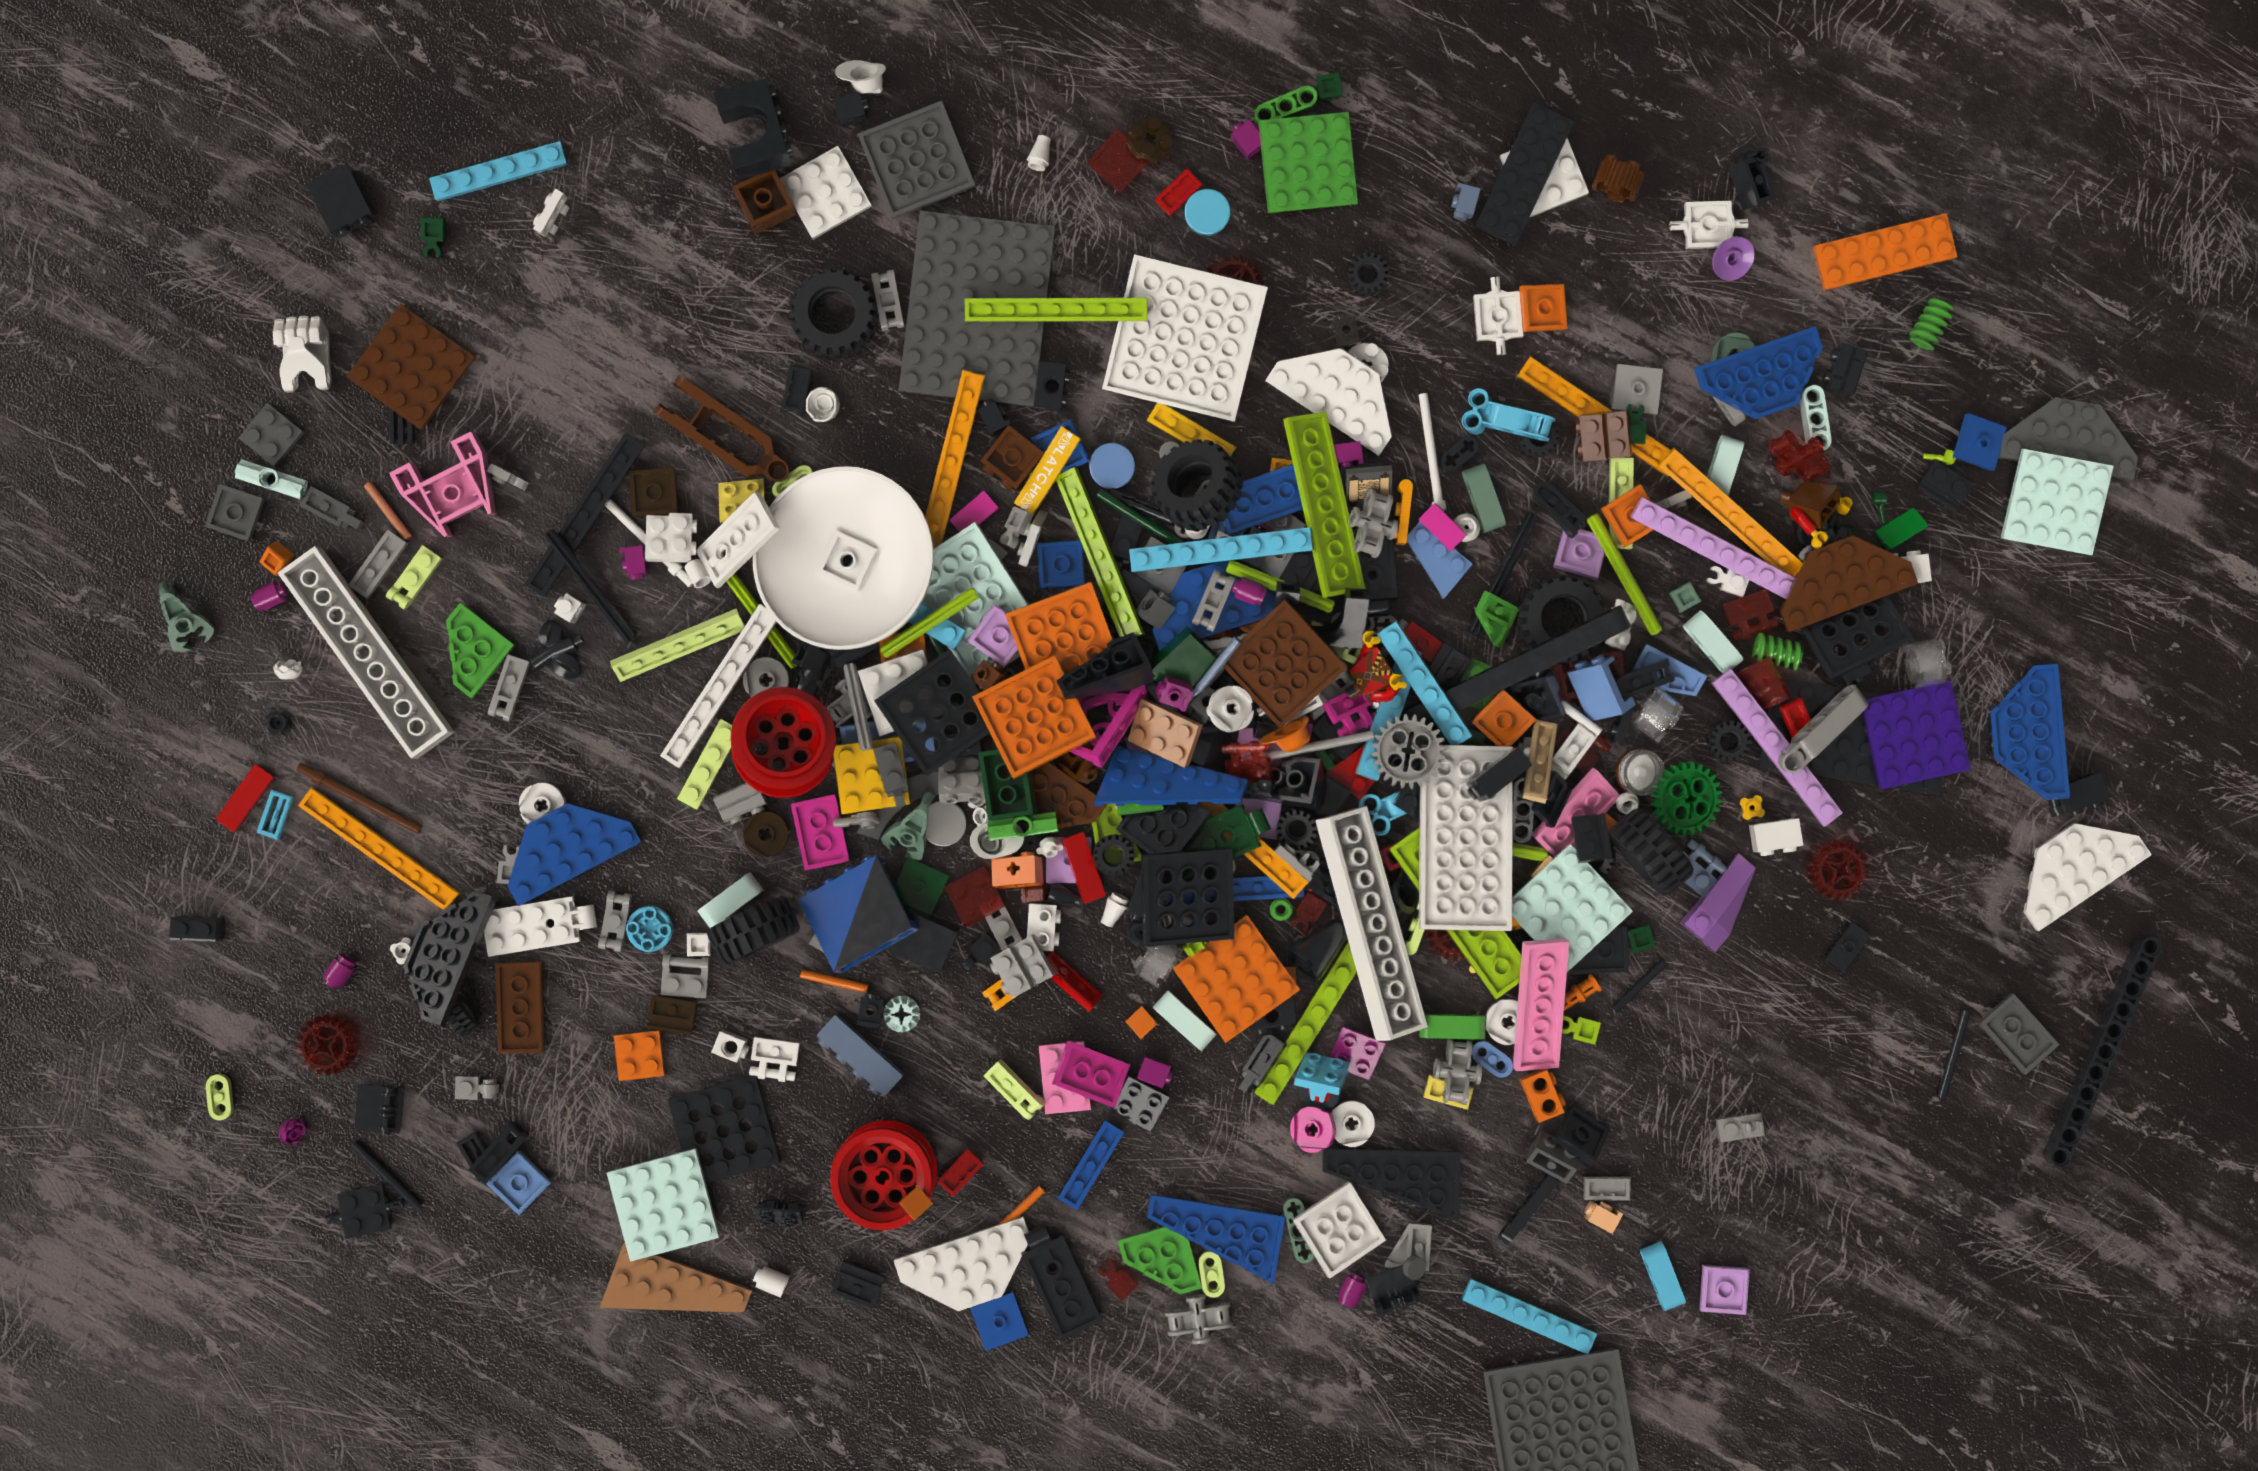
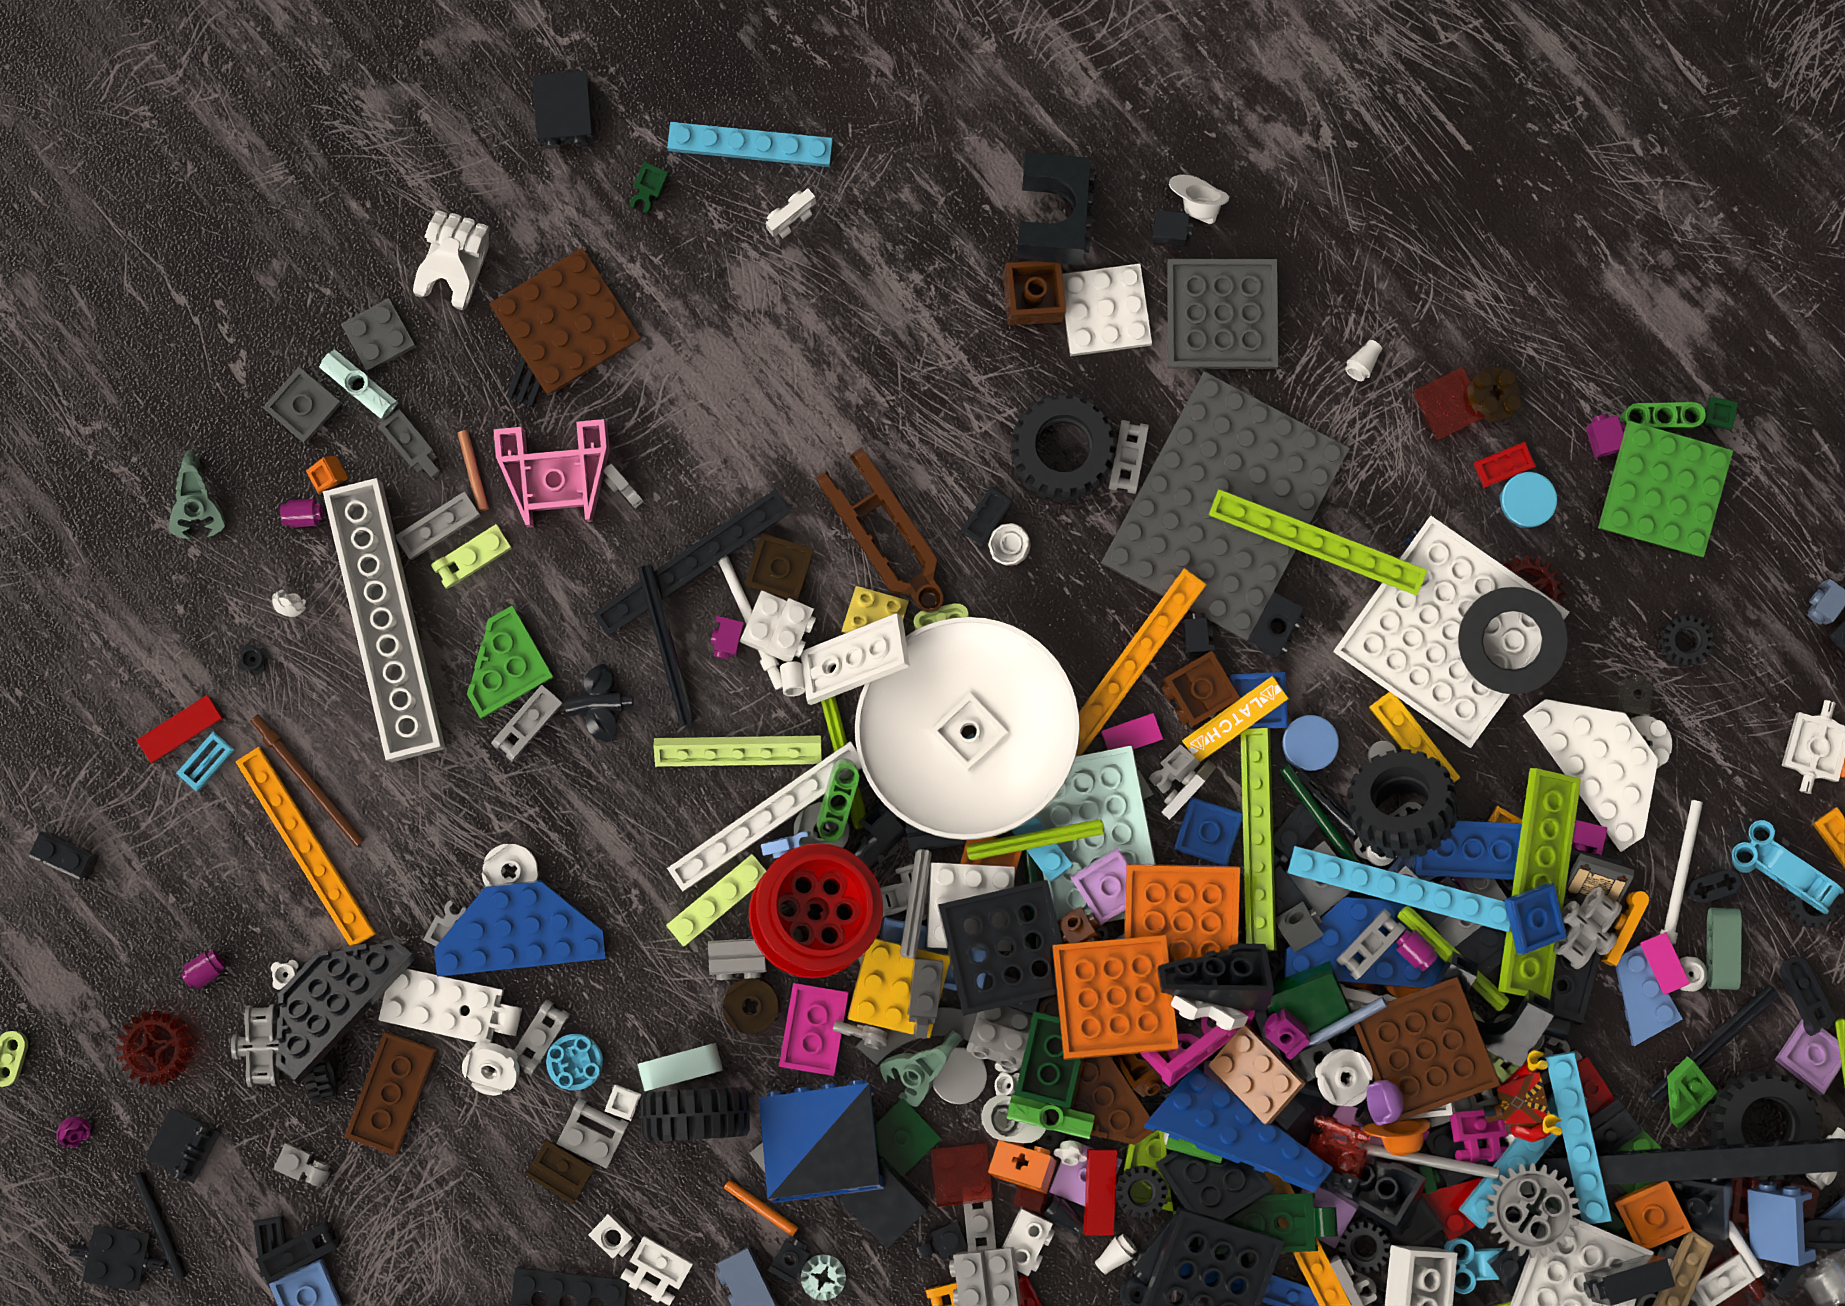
camera: 25 degrees right, 5 degrees down
white brick [554,593,587,624] -> none
orange plate [614,1030,665,1081] -> none
none -> light grey axle [231,1004,279,1087]
none -> white plate [462,1041,520,1095]
none -> light blue plate [761,831,811,858]
none -> bright green beam [817,758,859,842]
none -> white plate [1171,996,1248,1030]
none -> medium lavender hair [1366,1080,1404,1125]
none -> black tyre [1458,587,1568,694]
none -> blue plate [1504,883,1567,955]

